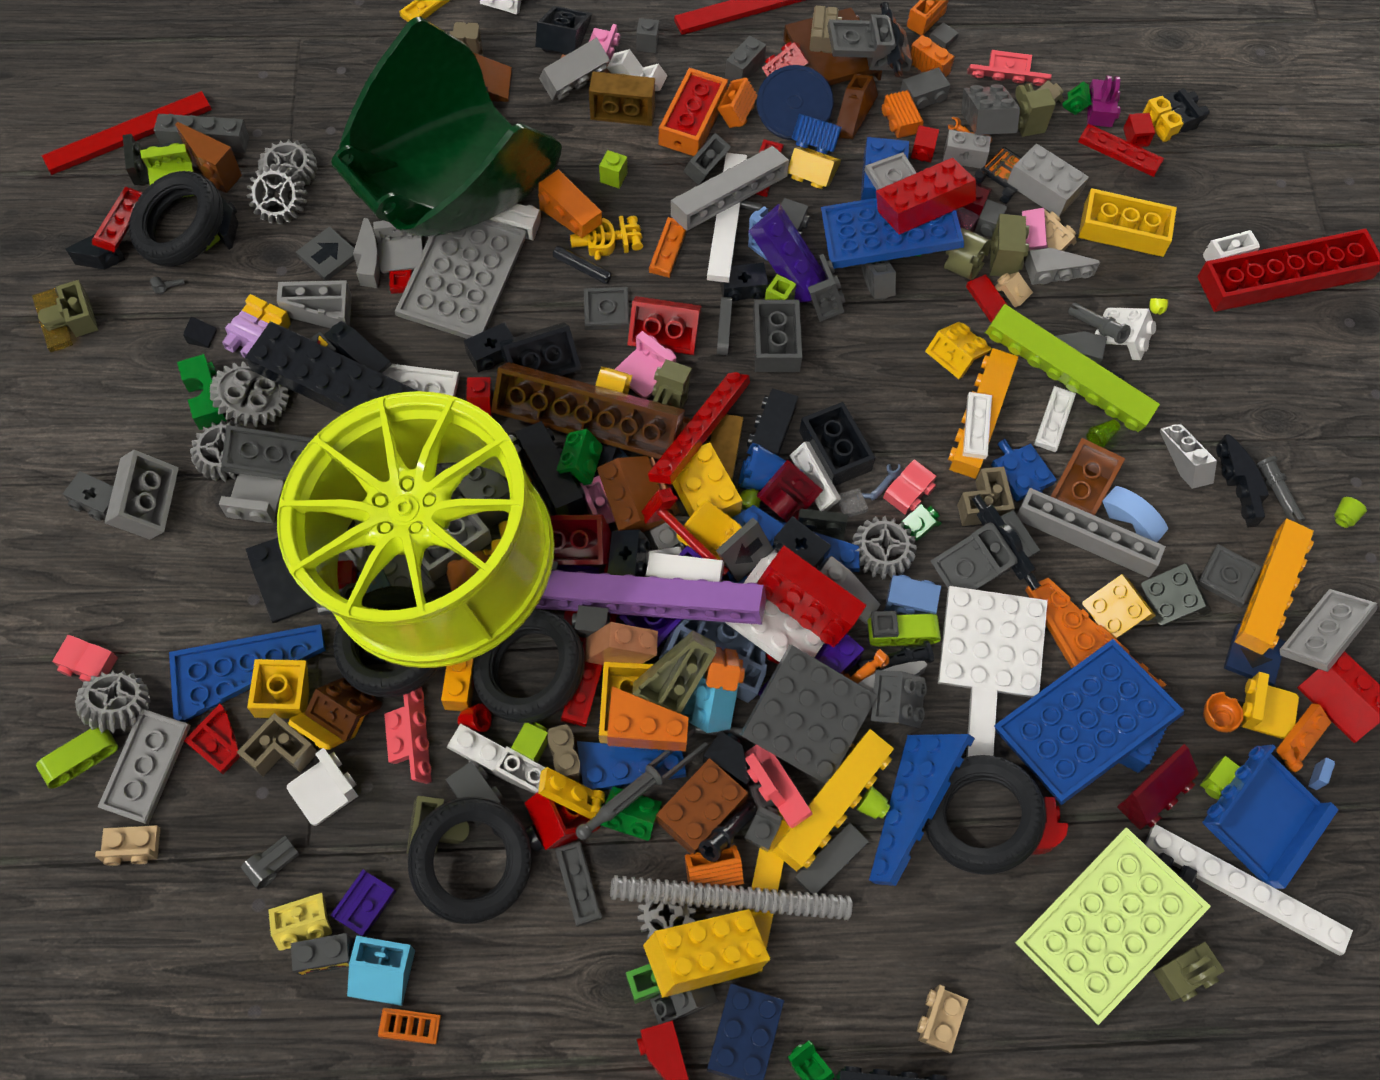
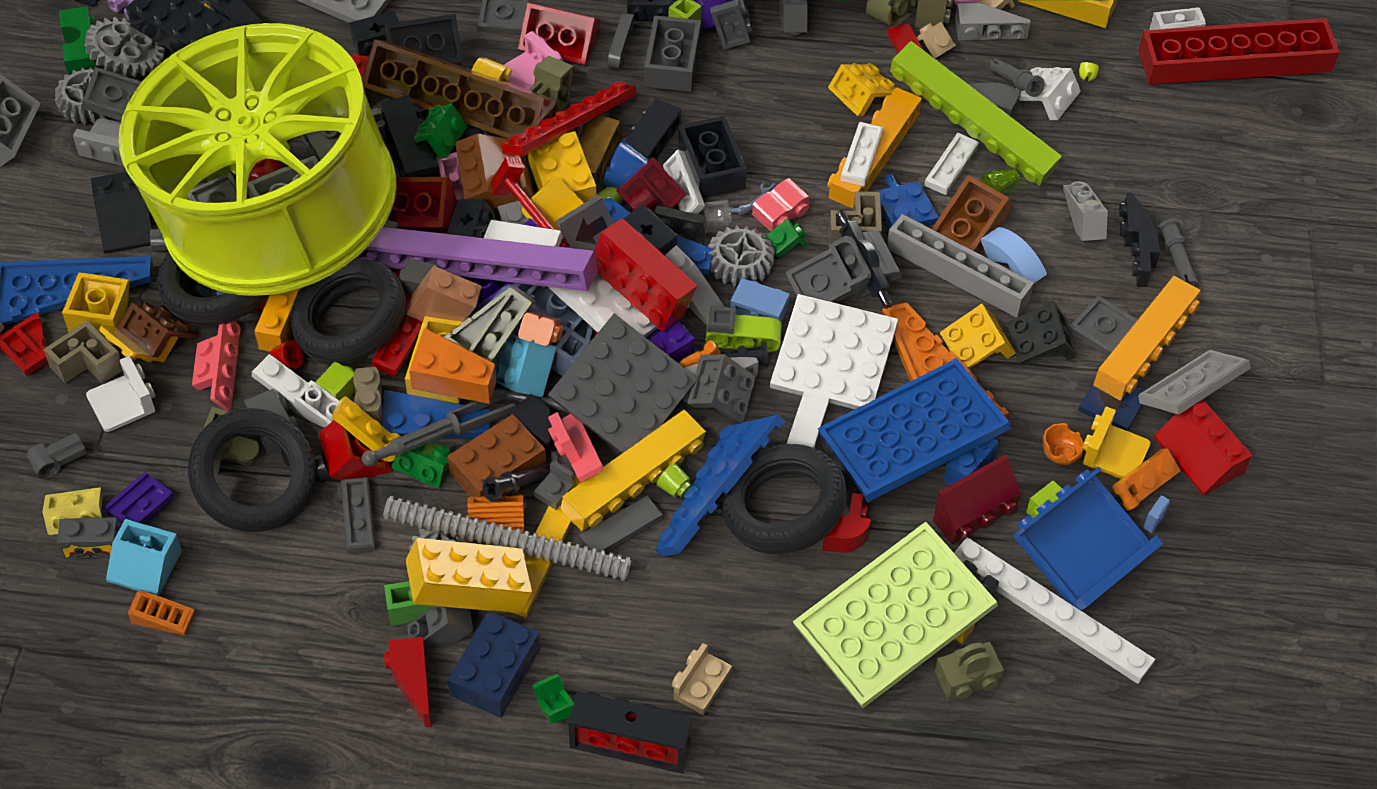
camera: 10 degrees right, 10 degrees down
lime hat [1334,497,1367,528] -> none

